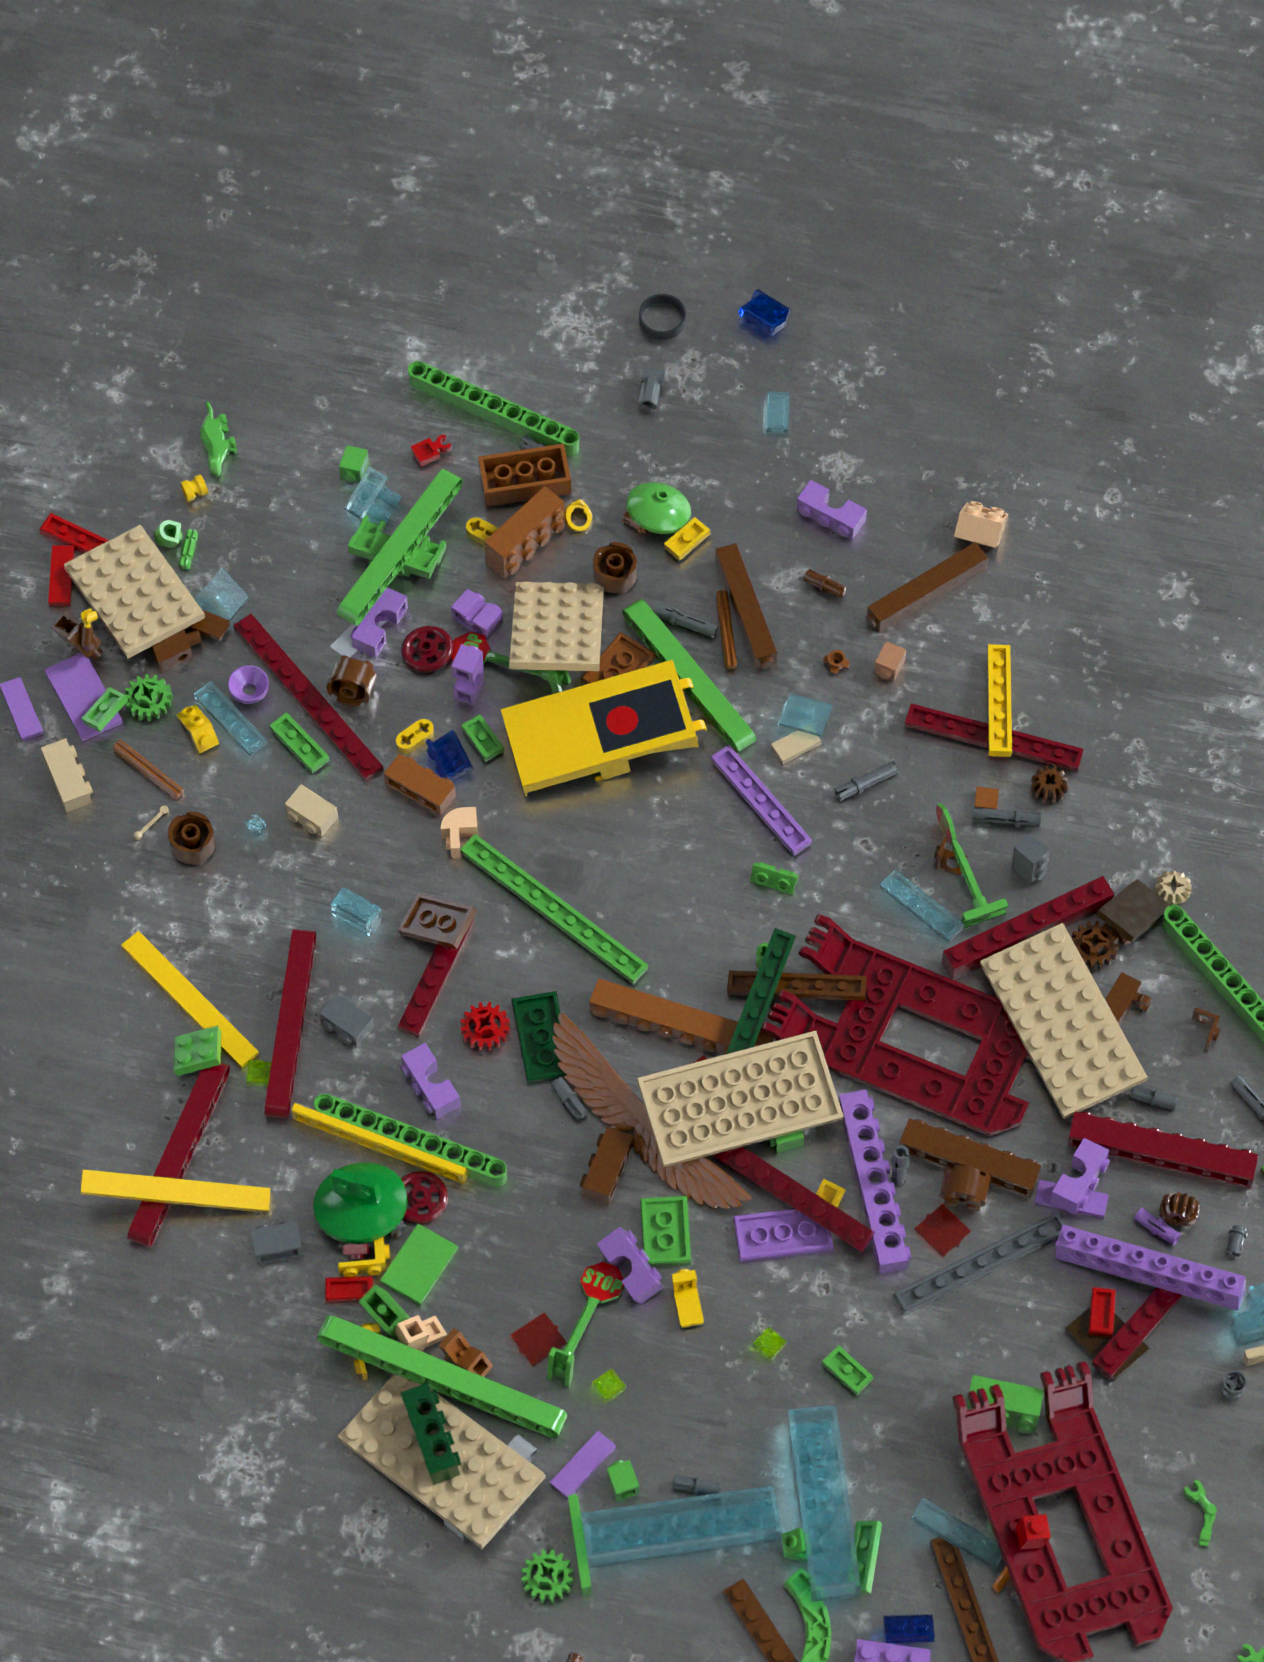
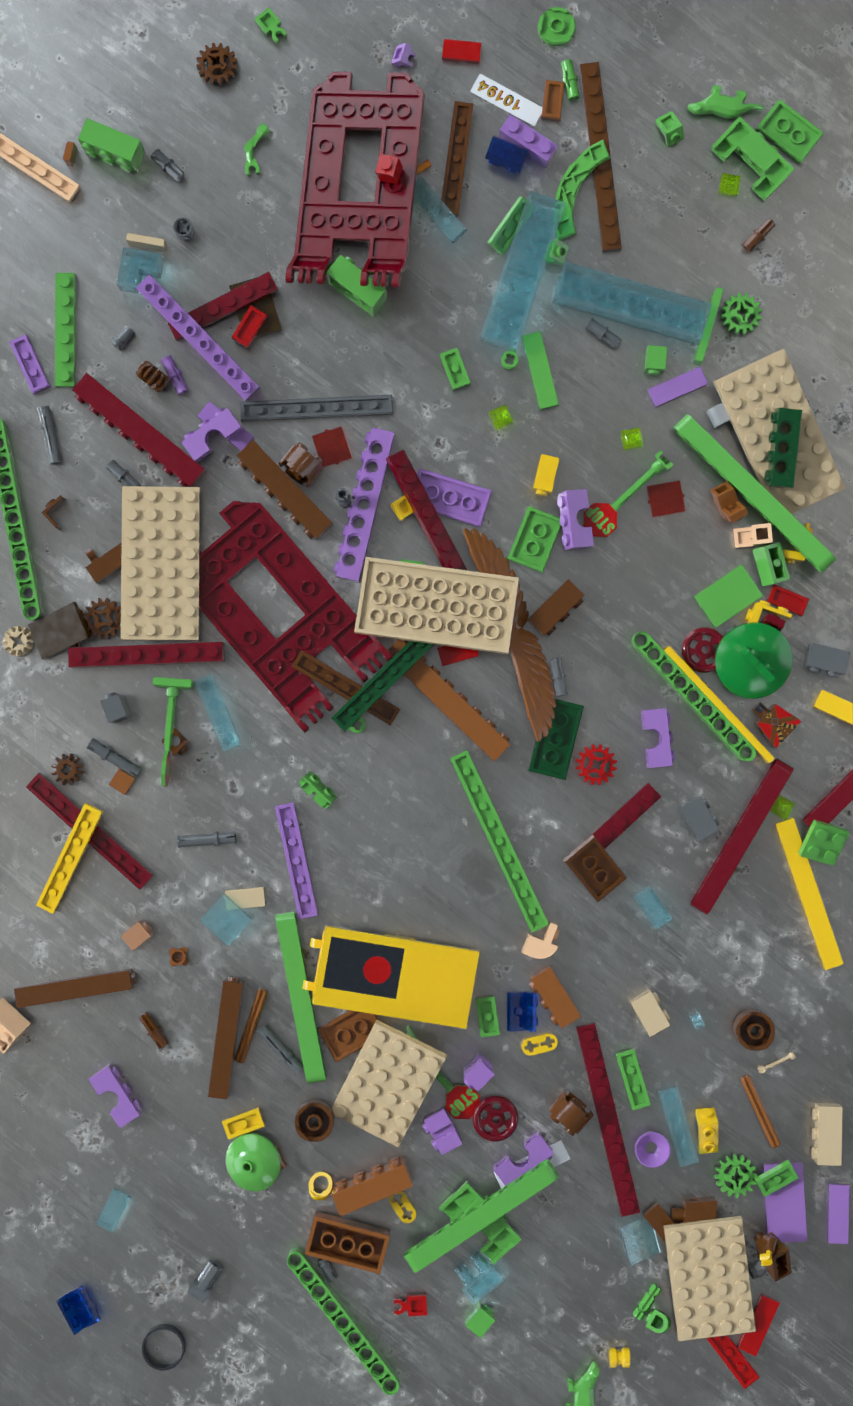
camera: 155 degrees left, 25 degrees up
none -> bright green bush [501,351,519,370]
none -> bright green tile [522,331,559,410]
none -> torso [753,702,802,748]

